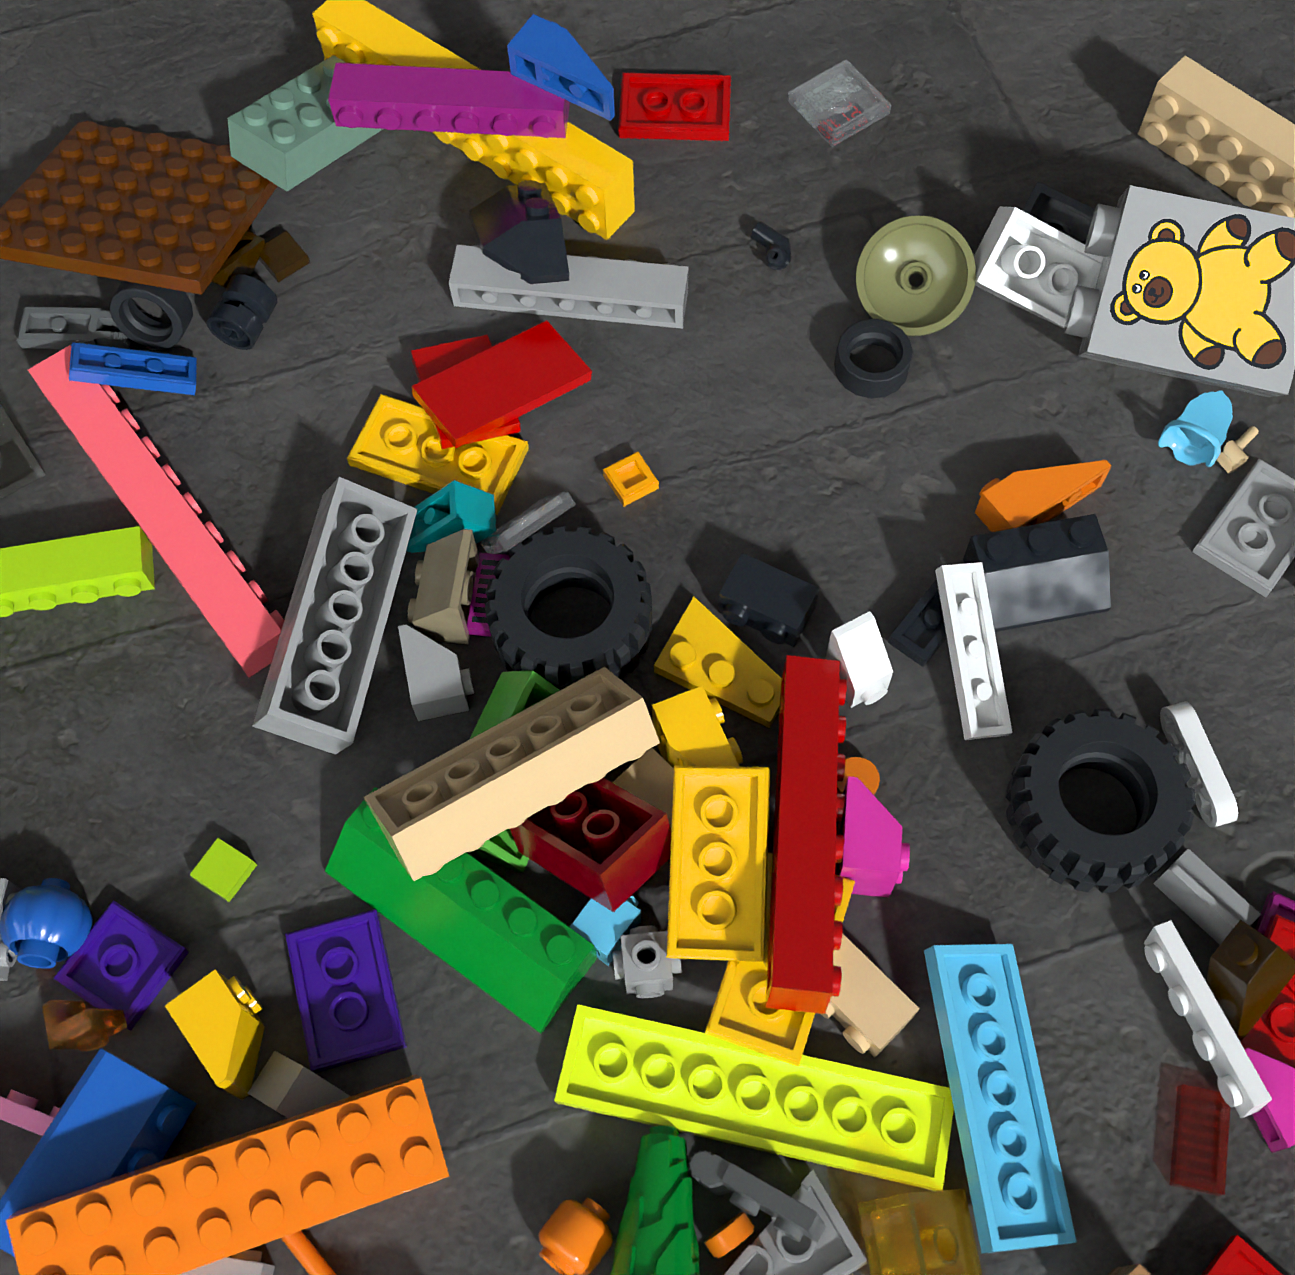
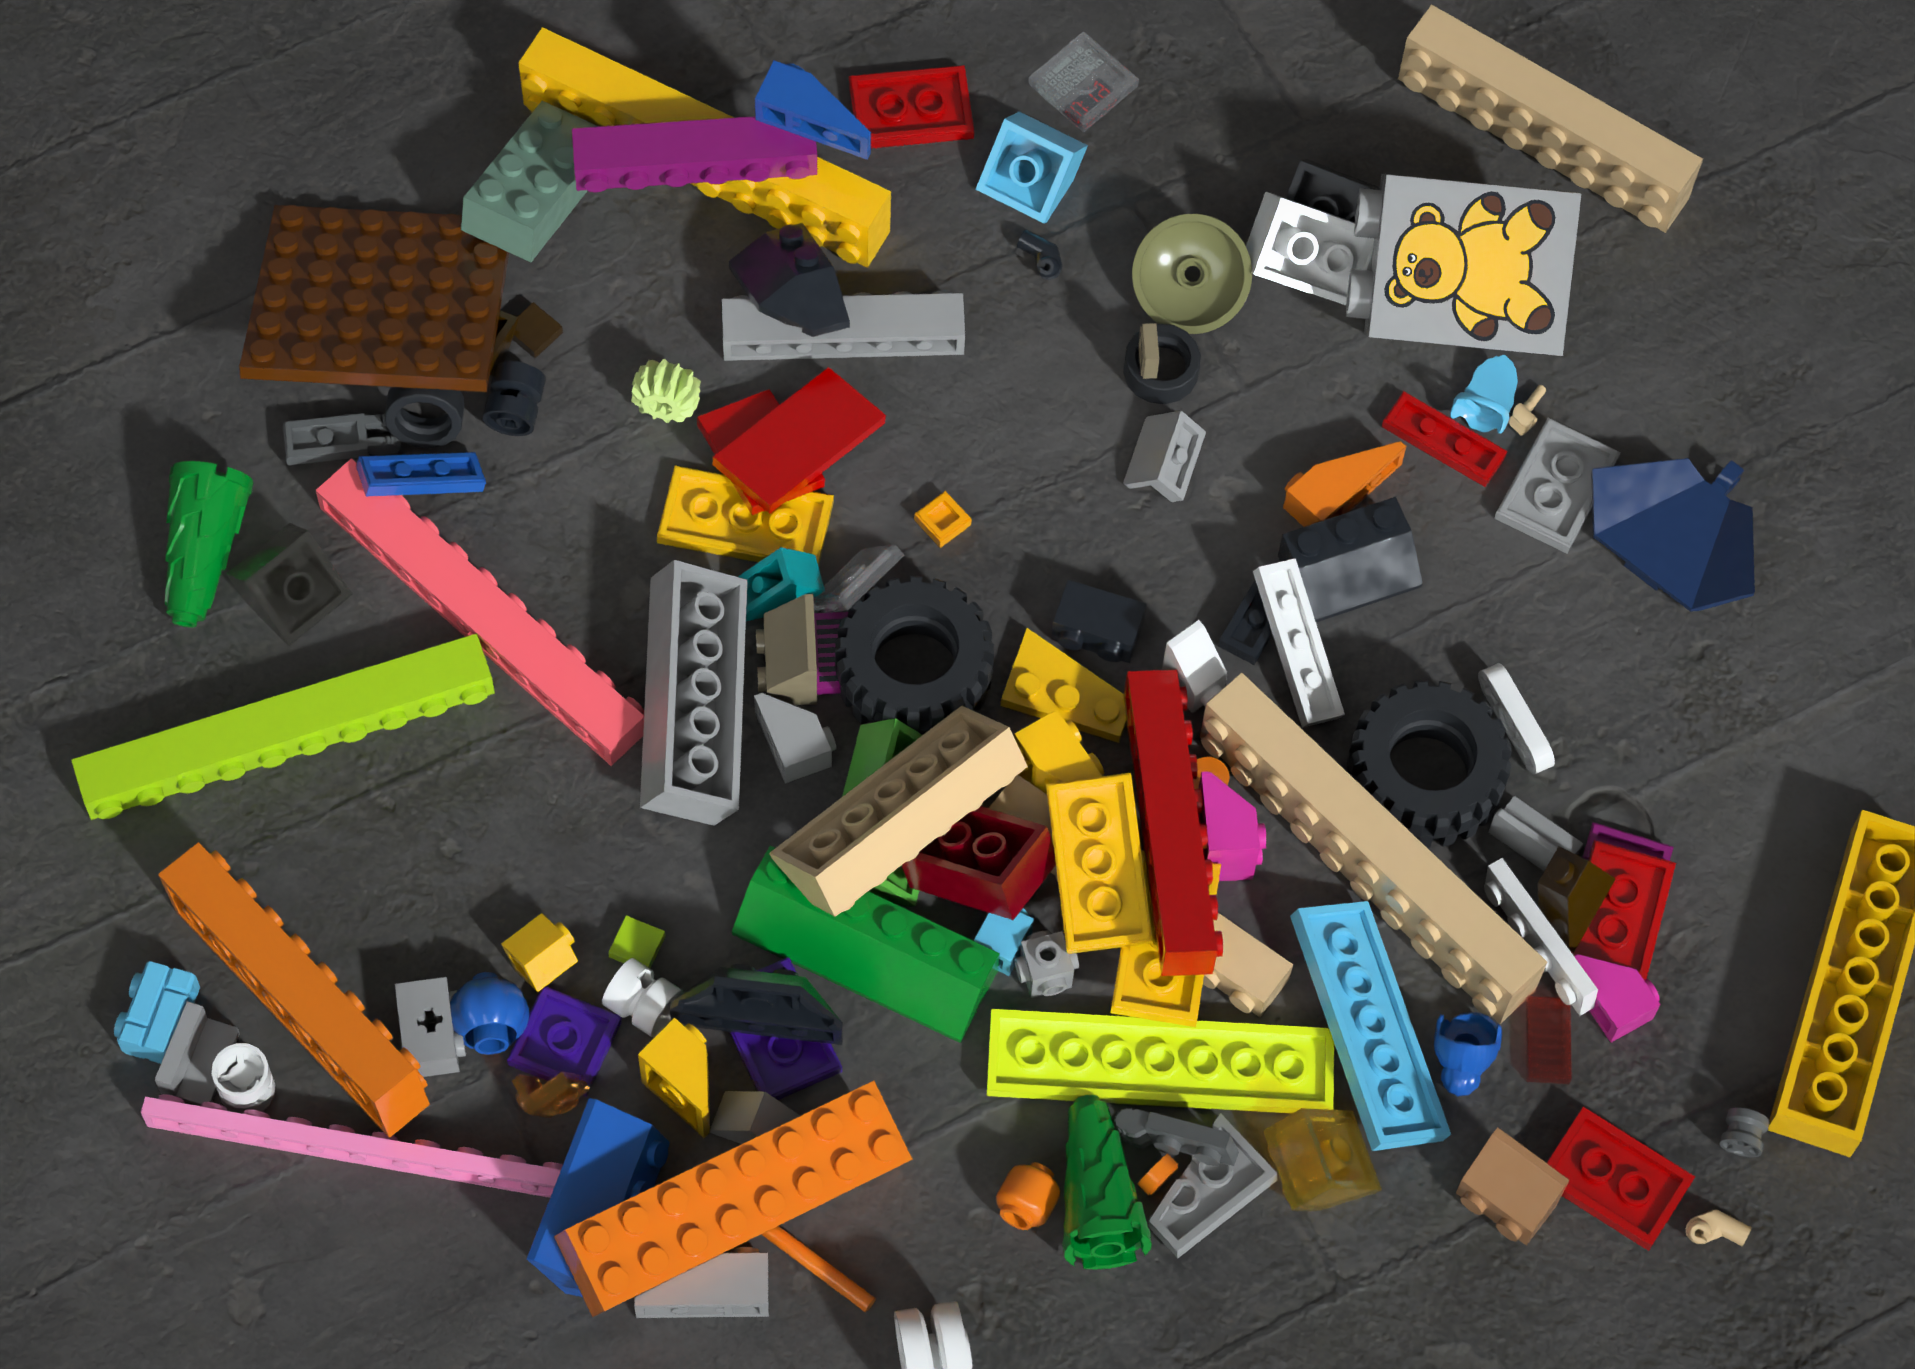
camera: 15 degrees left, 0 degrees up
none -> yellow brick [501,913,578,992]
none -> white wheel [602,958,683,1037]
none -> yellowish green gear [631,359,701,423]
none -> black wedge [669,964,843,1045]
none -> medium azure slope [976,112,1088,224]
none -> light grey panel [1123,411,1206,502]
none -> dark tan tile [1138,323,1159,379]
none -> tan brick [1200,673,1547,1024]
none -> red tile [1382,391,1507,487]
none -> blue piece [1434,1012,1502,1097]

